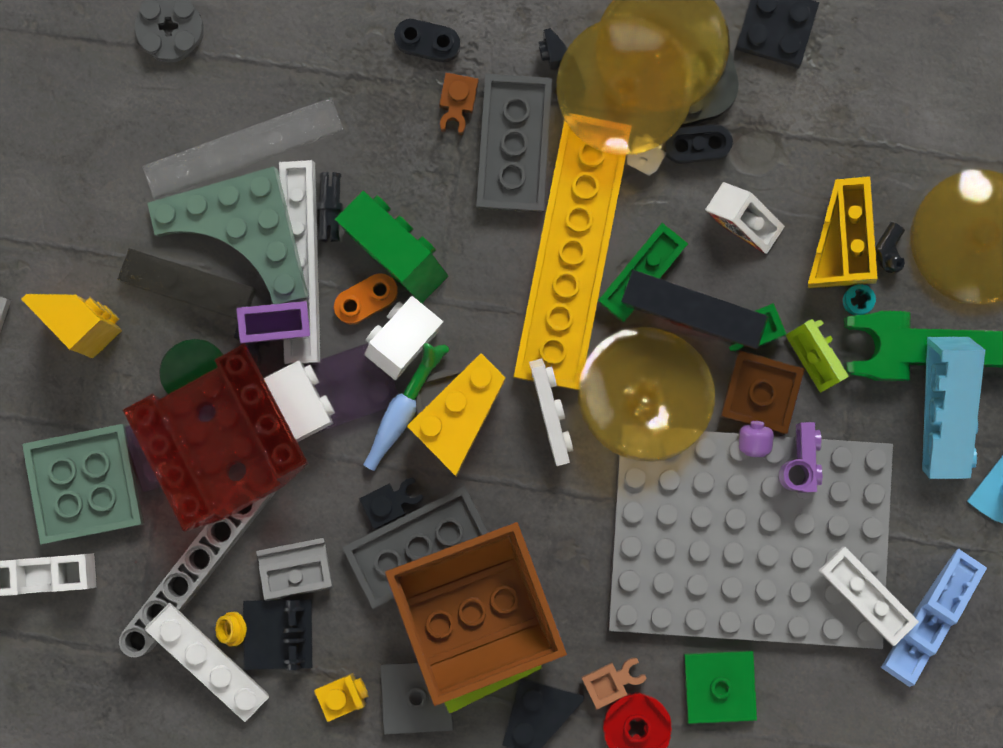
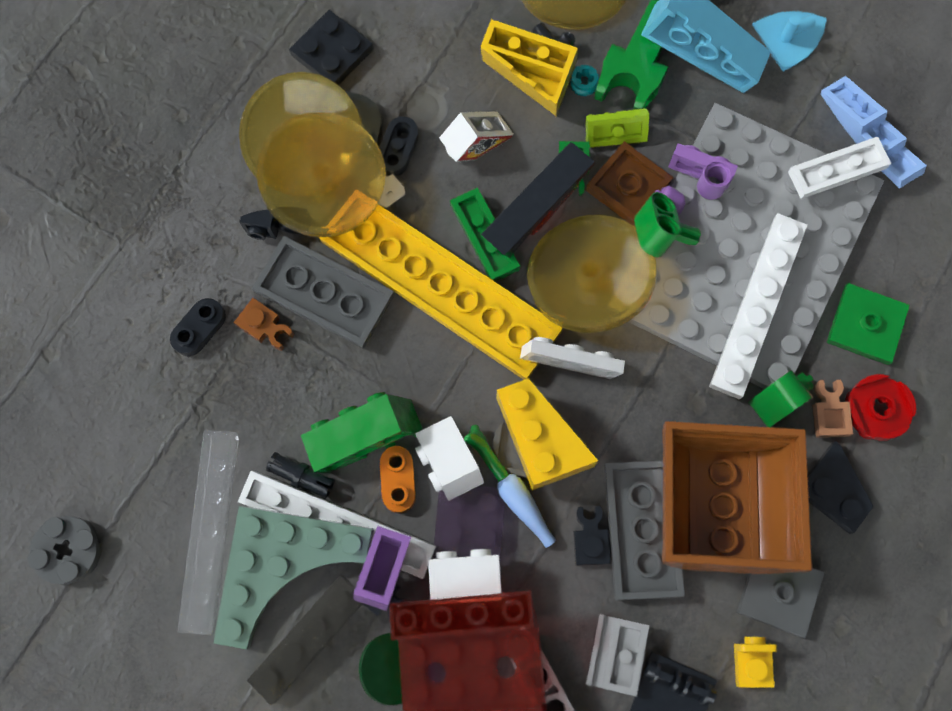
camera: 65 degrees left, 10 degrees down
none -> green beam [634,192,701,258]
none -> white plate [709,213,808,399]
none -> green beam [748,370,814,427]

